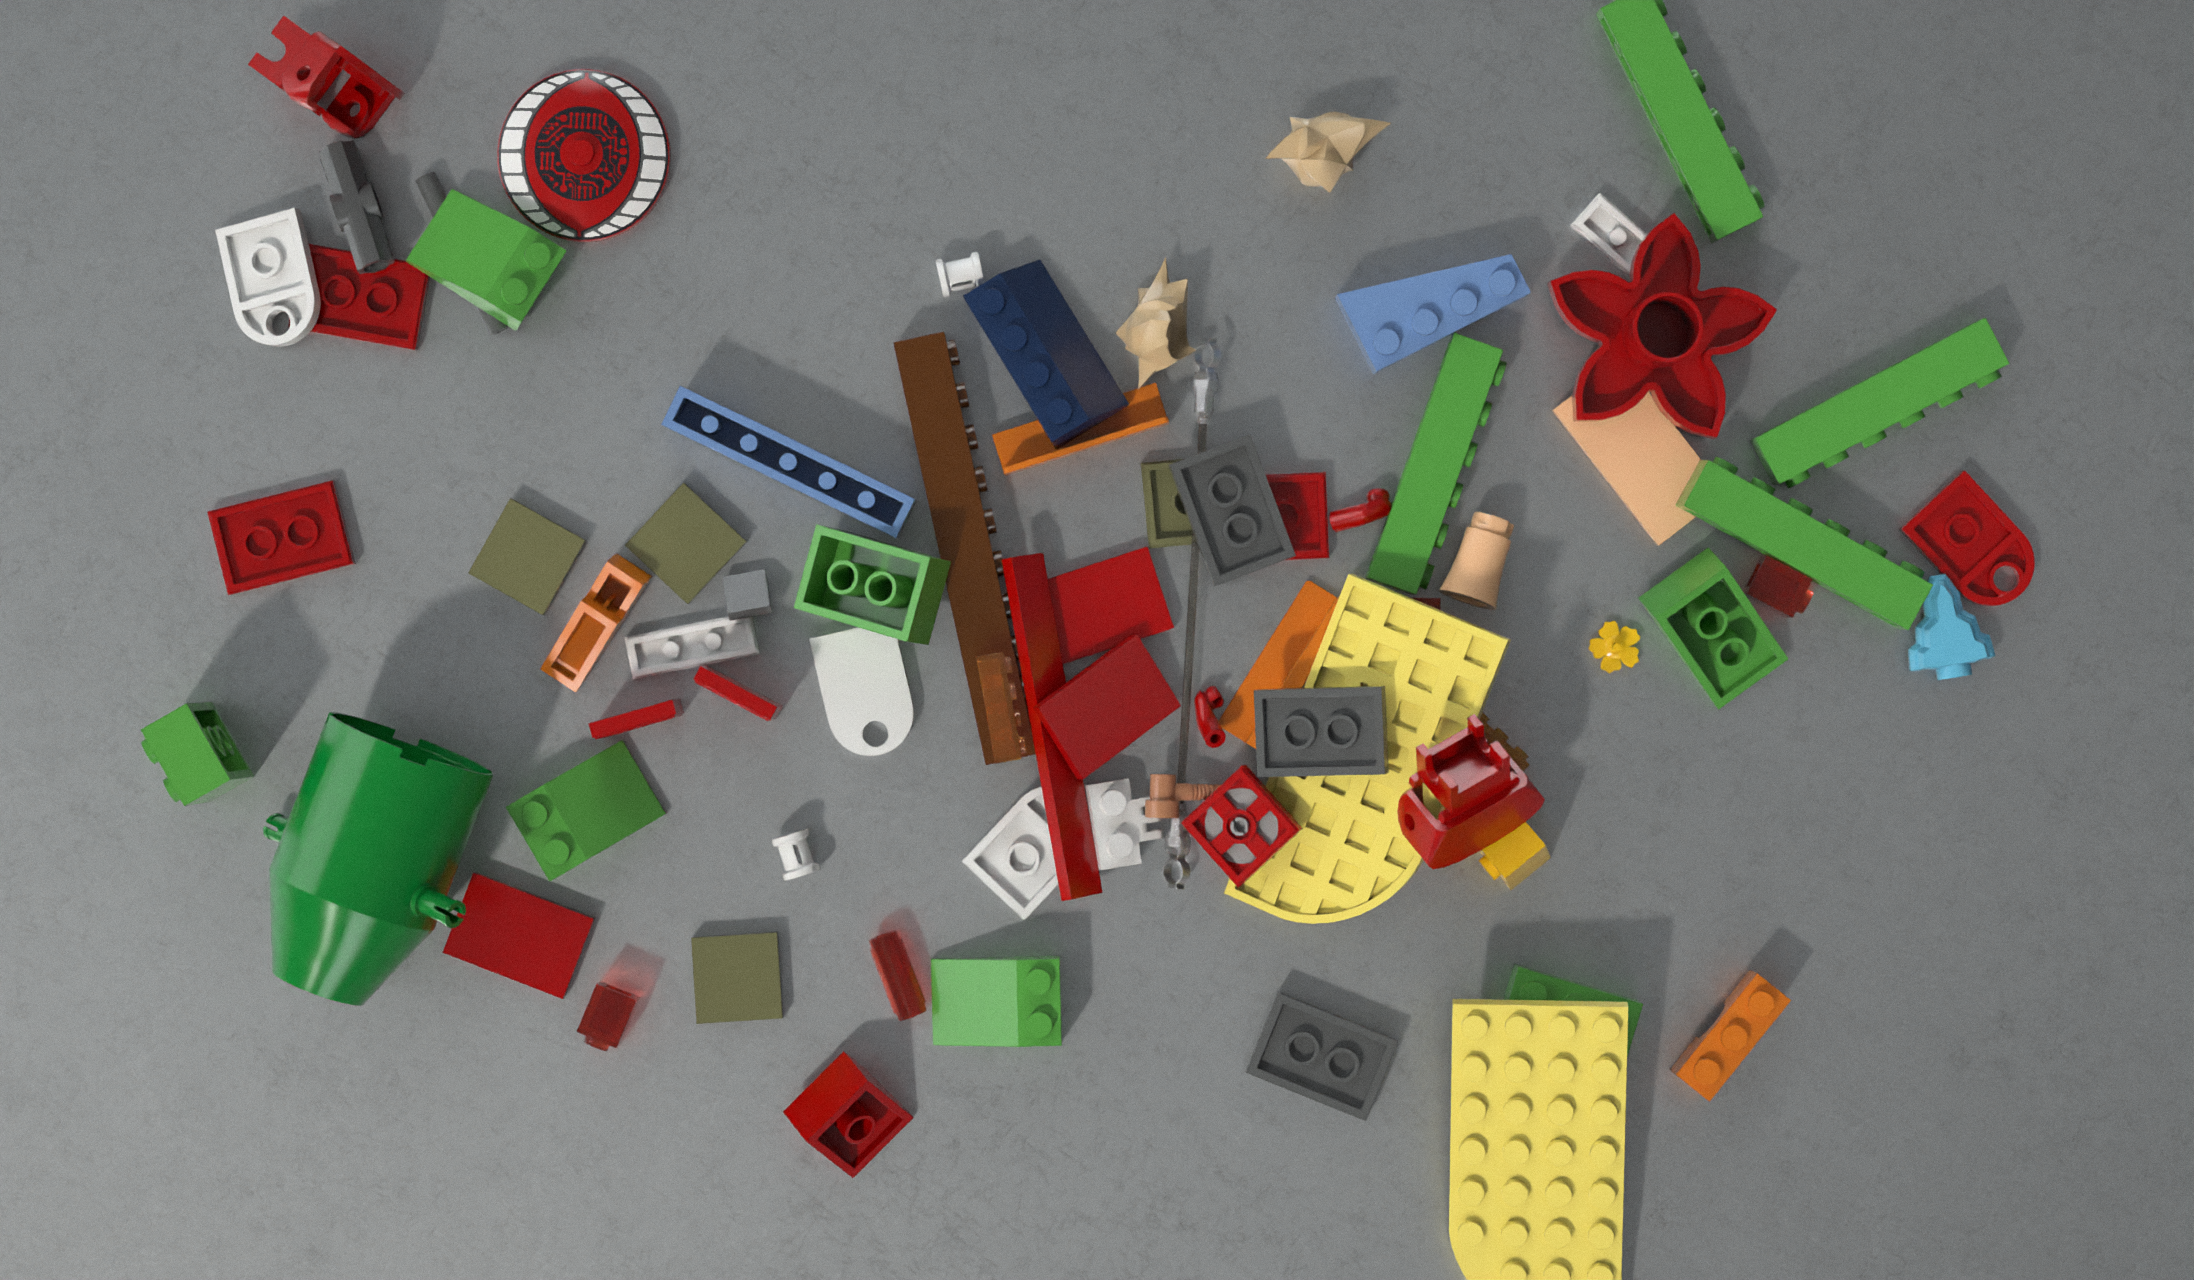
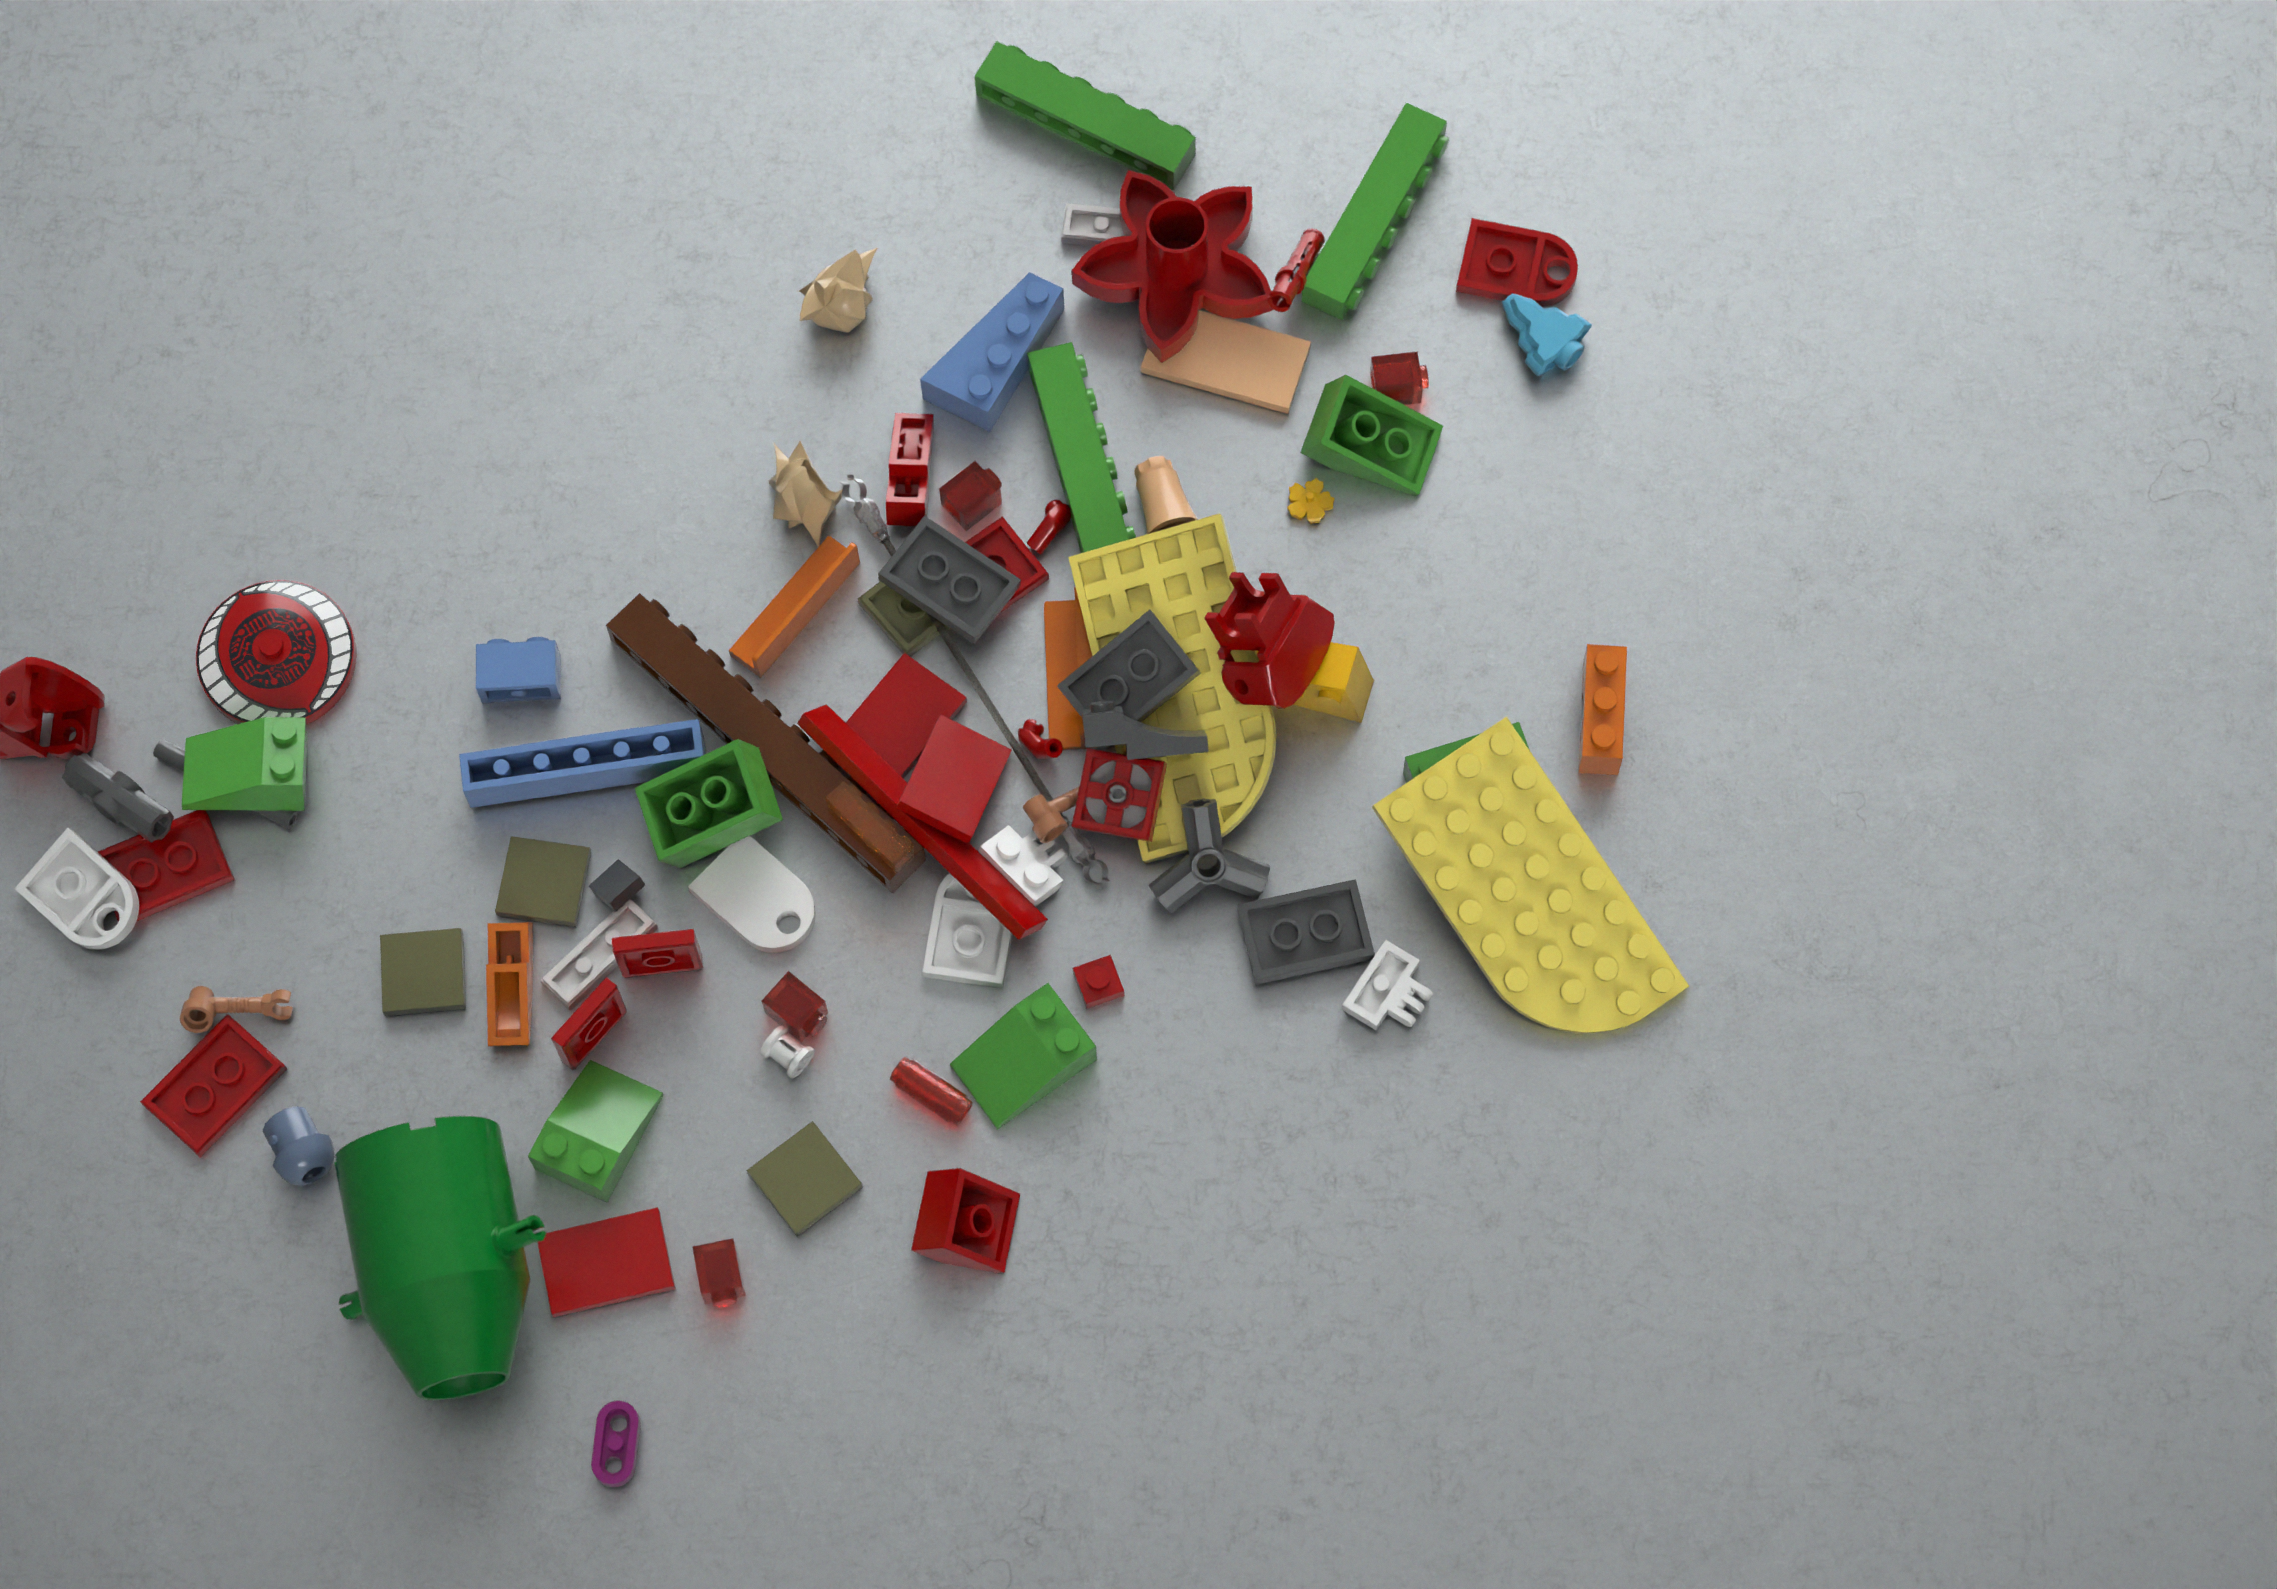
camera: 25 degrees left, 20 degrees down
bright green brick [141,702,254,806] -> none
white bush [936,252,984,298] -> none
dark blue slope [963,259,1129,449] -> none
bright green brick [1675,457,1933,630] -> none
none -> nougat brick [180,986,293,1033]
none -> sand blue piece [262,1106,335,1186]
none -> medium blue brick [476,637,561,703]
none -> magenta plate [591,1401,641,1487]
none -> clear red brick [762,971,828,1043]
none -> red slope [886,413,934,526]
none -> clear red brick [939,461,1002,531]
none -> red plate [1072,955,1125,1009]
none -> dark grey slope [1081,701,1209,760]
none -> dark grey piece [1149,798,1270,914]
none -> red pin [1267,228,1325,312]
none -> white hinge [1342,940,1433,1030]

